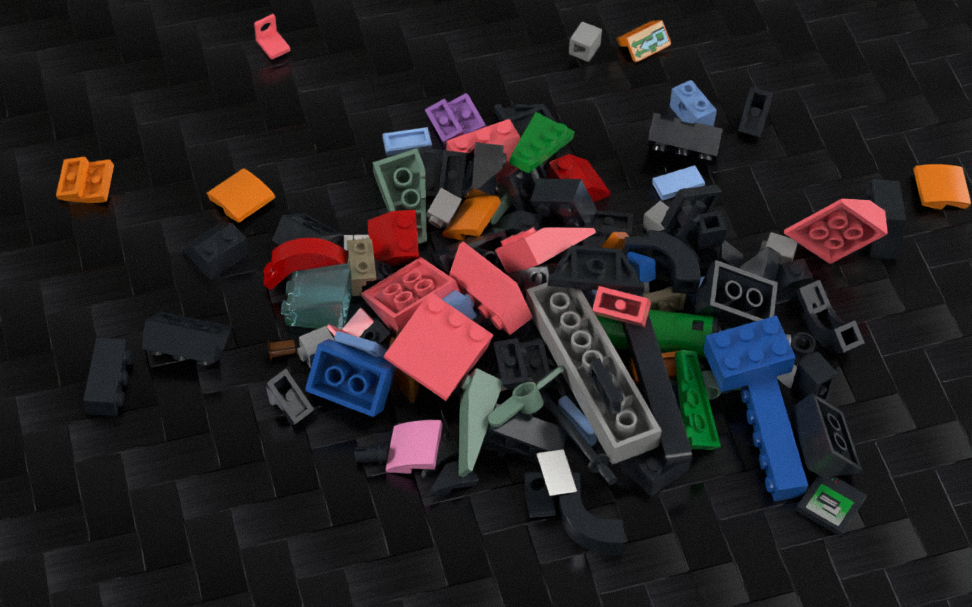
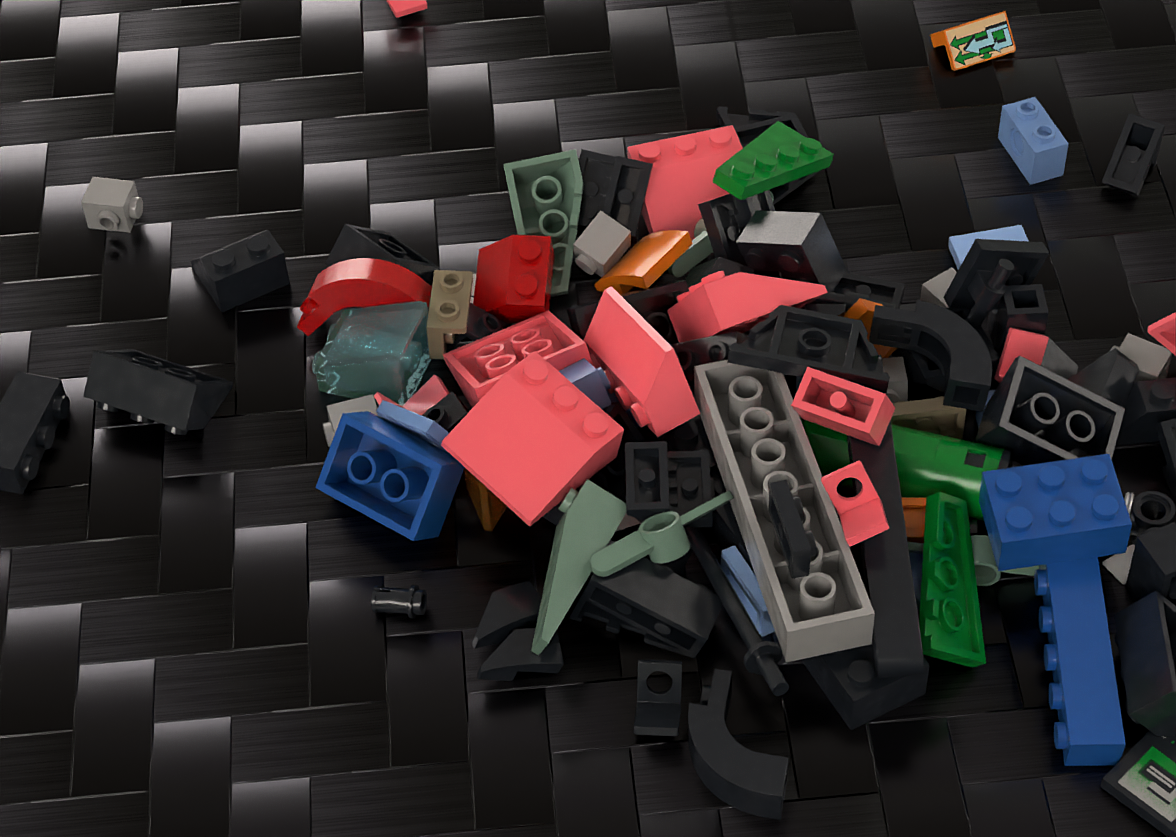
camera: 15 degrees right, 5 degrees down
orange slope [56,157,114,203] -> none
orange slope [207,168,276,222] -> none
black slope [265,369,314,425] -> none
reddish brown piece [268,340,296,360] -> none
light blue tile [383,127,432,156] -> none
bright pink slope [386,420,443,473] -> none
medium lavender slope [425,93,486,144] -> none
black slope [462,142,507,199] -> none
white sticker [537,449,577,496] -> none
red slope [548,154,611,202] -> none
light grey brick [569,22,602,62] -> none
blue slope [627,252,656,283] -> none
black wedge [648,113,722,161] -> none
none -> light grey brick [81,177,143,233]
none -> coral bracket [821,460,889,547]
none -> coral bracket [994,327,1049,383]

